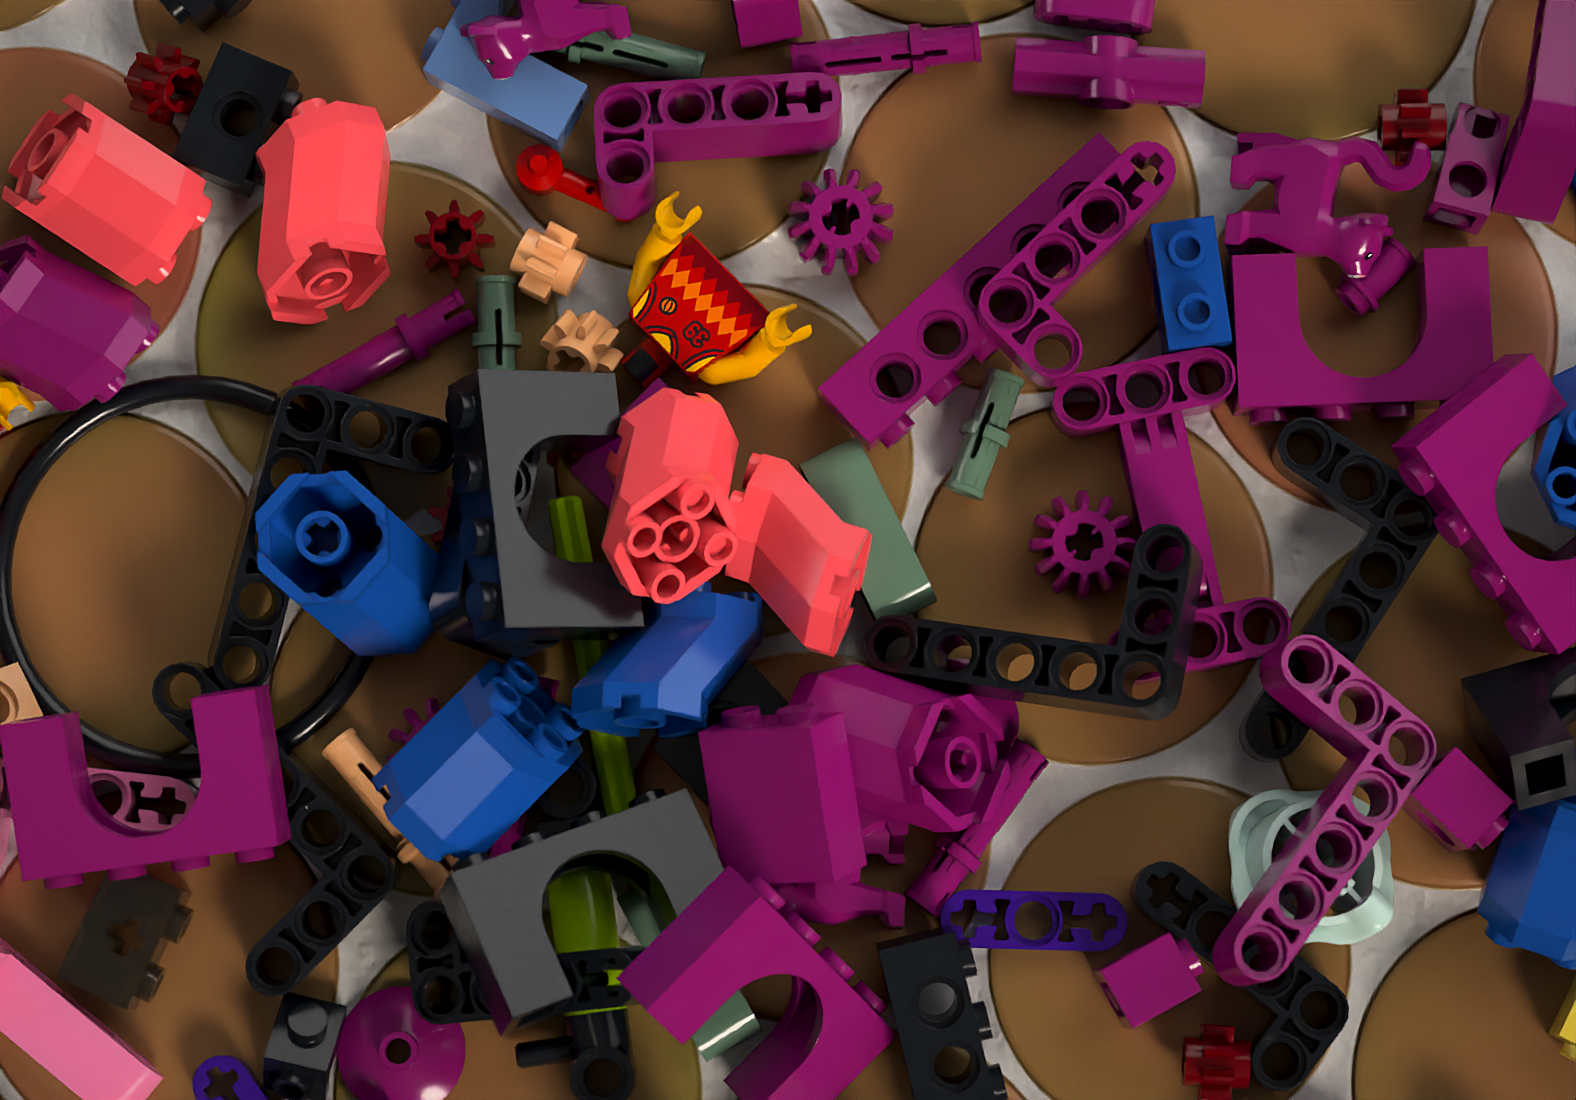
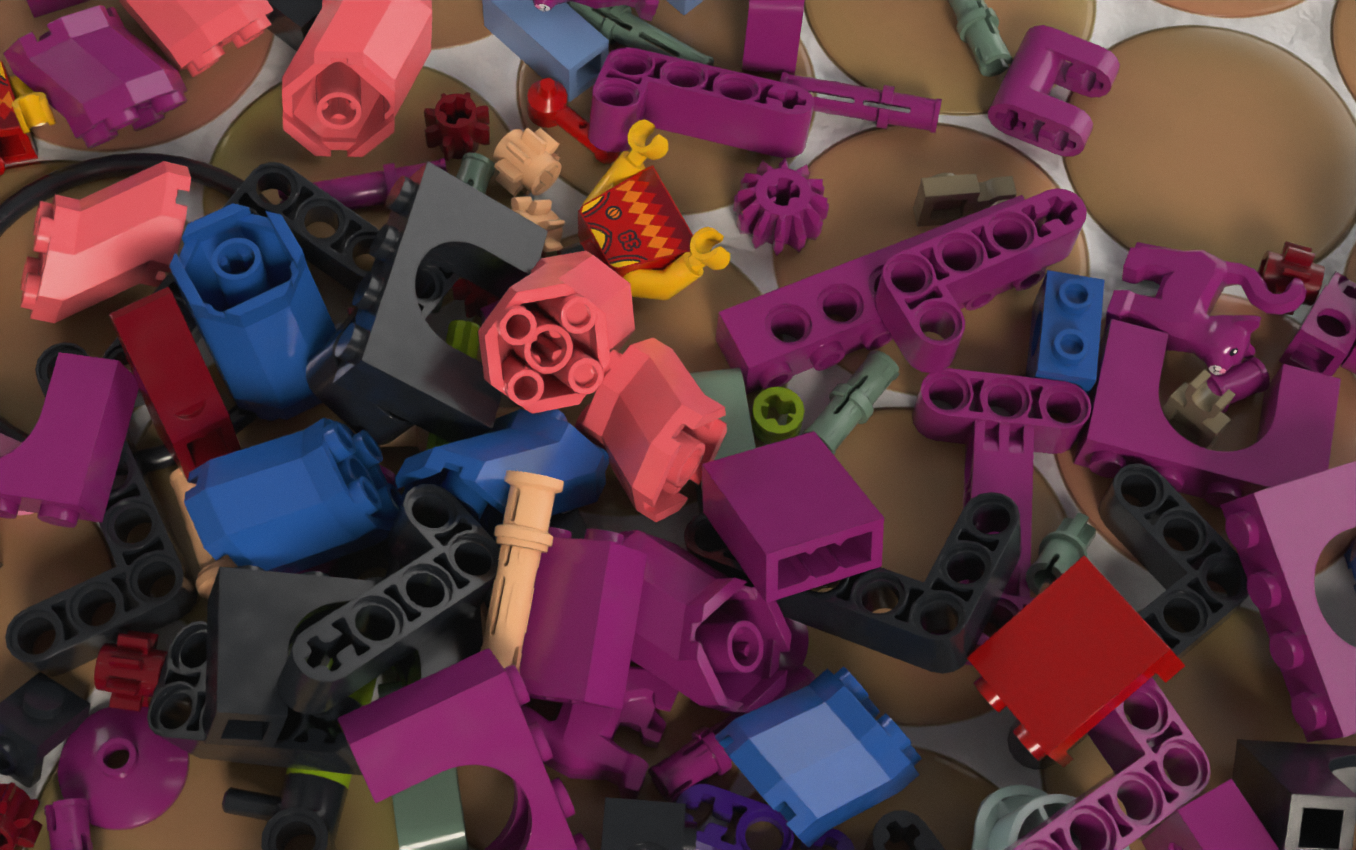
camera: 10 degrees right, 20 degrees down
magenta piece [1011,35,1206,110] -> none
magenta gear [1028,490,1137,600] -> none
none -> coral brick [20,161,191,323]
none -> dark red gear [94,630,168,712]
none -> dark red slope [109,287,241,481]
none -> black beam [278,484,500,715]
none -> light nougat pin [480,470,564,672]
none -> magenta brick [702,431,884,603]
none -> blue brick [715,666,922,848]
none -> lime bush [751,386,805,445]
none -> dark tan plate [913,173,1017,227]
none -> red panel [967,555,1185,767]
none -> sand green axle [1026,513,1096,595]
none -> dark tan plate [1162,369,1236,449]

